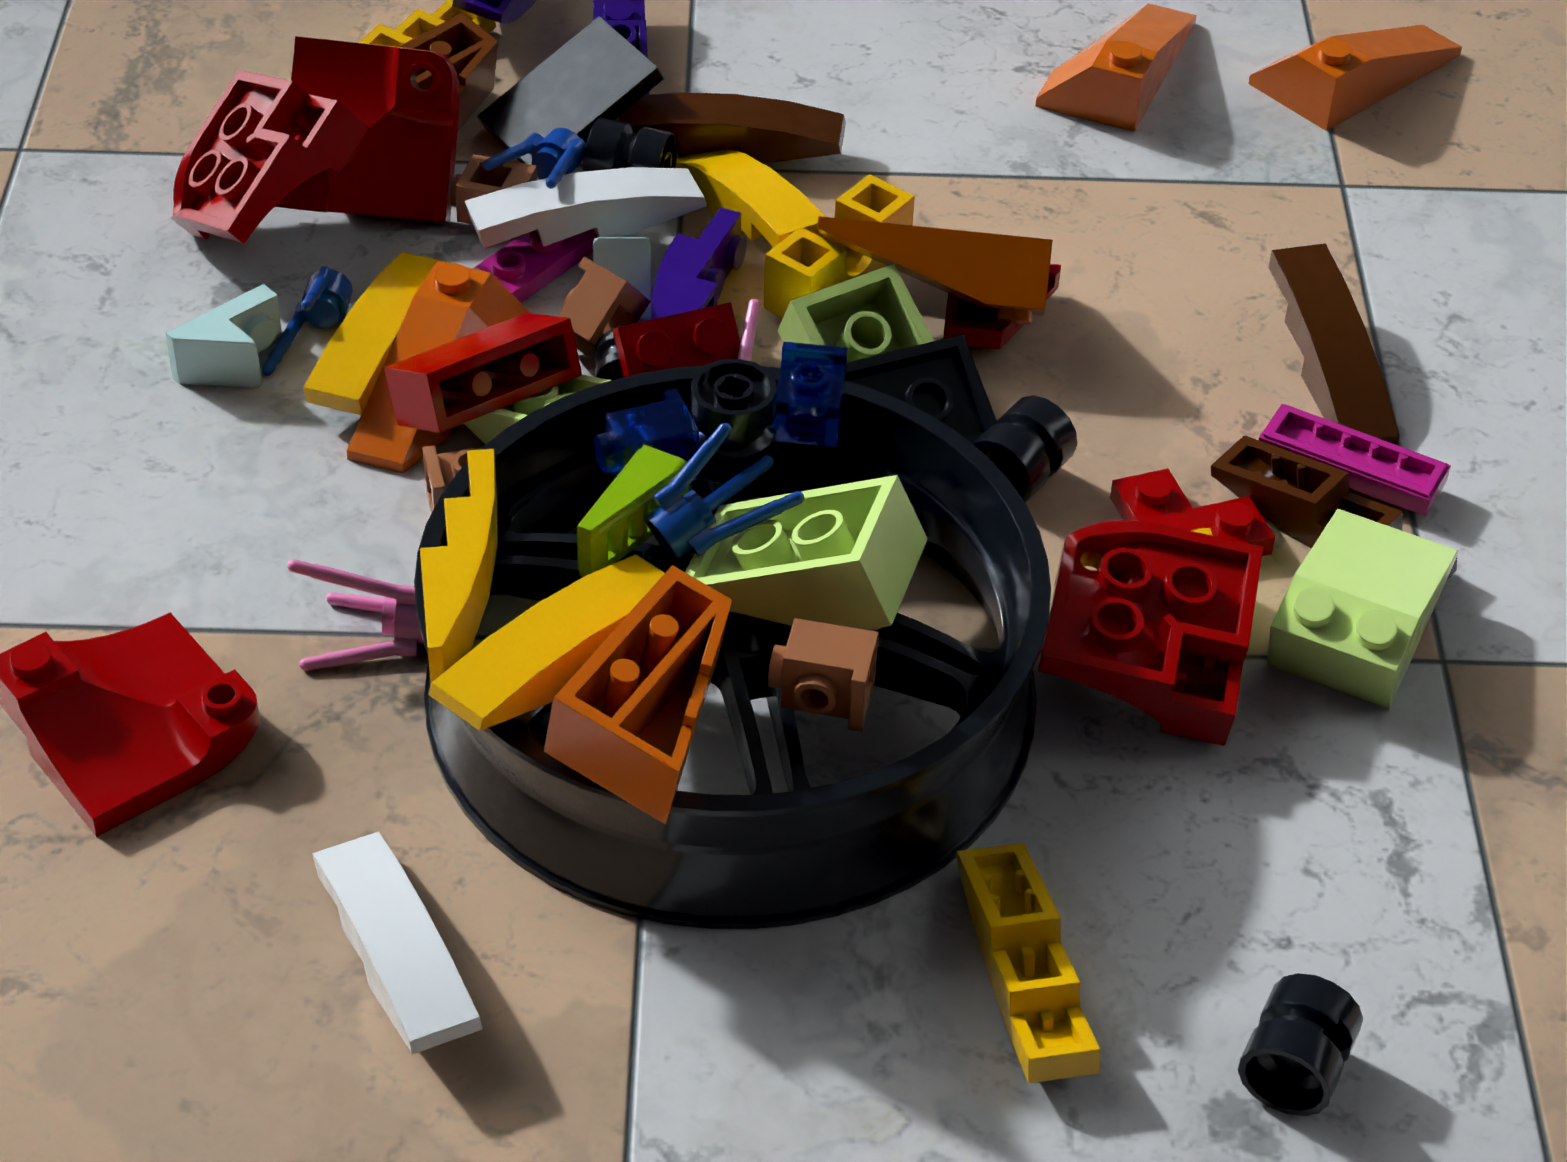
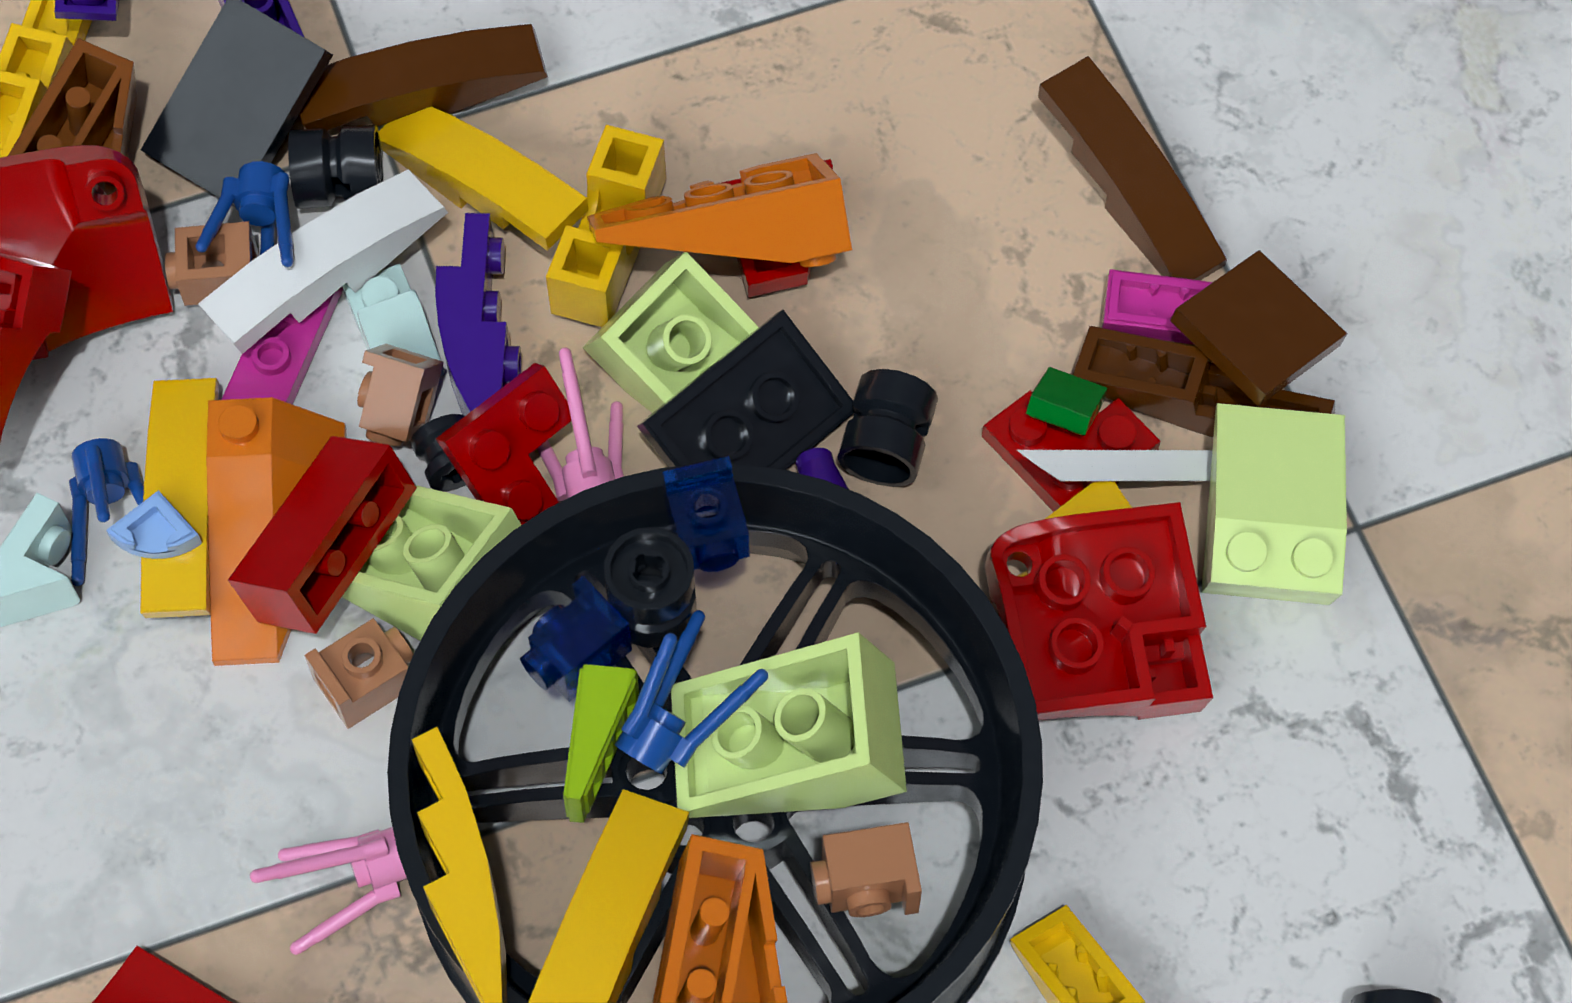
camera: 20 degrees left, 20 degrees up
none -> light blue tile [106,490,202,559]
none -> white sticker [1017,450,1212,481]
none -> green tile [1026,367,1107,435]
none -> reddish brown tile [1170,250,1348,407]

